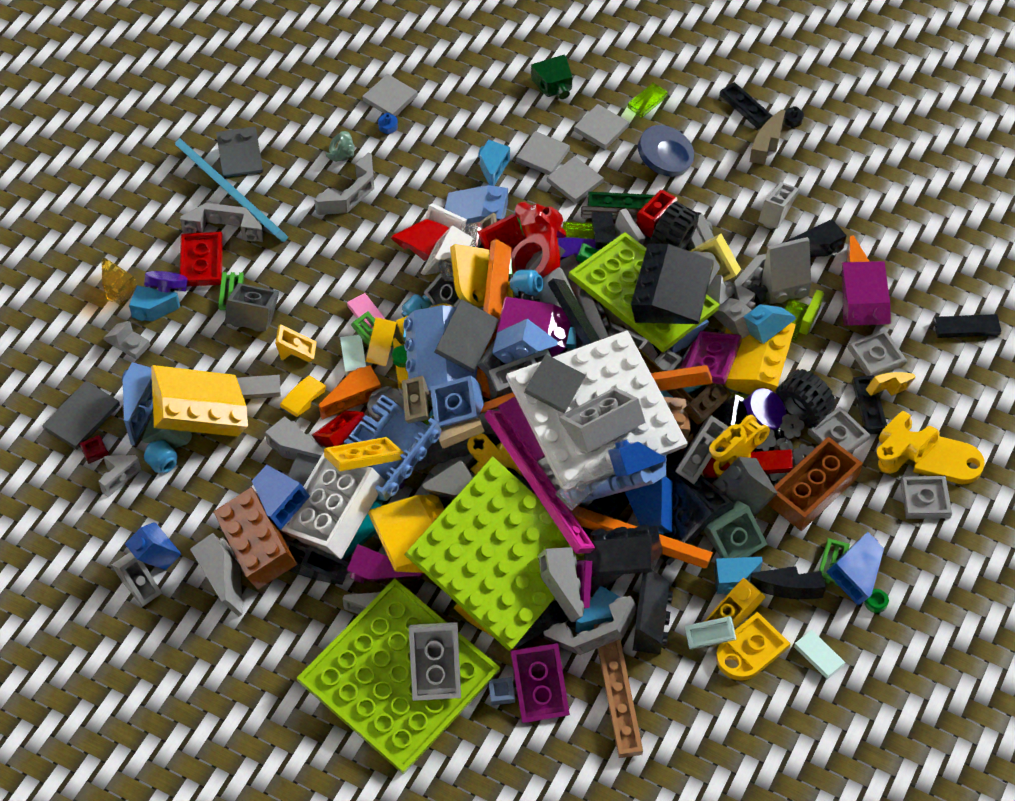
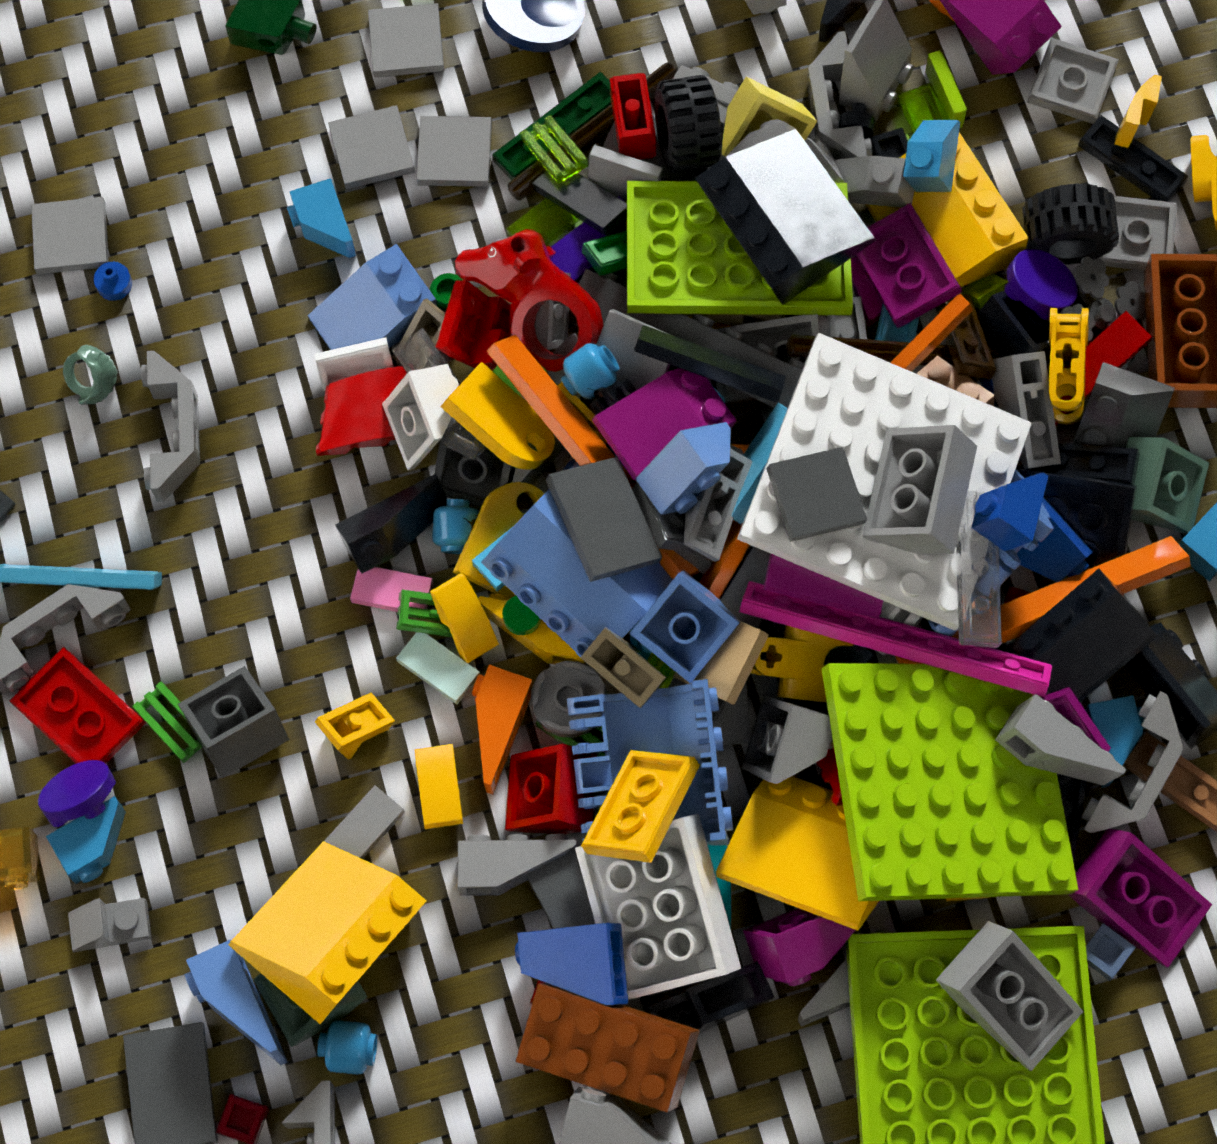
camera: 40 degrees left, 15 degrees up
none -> black slope [335,474,447,574]
none -> clear neon green tile [520,115,589,184]

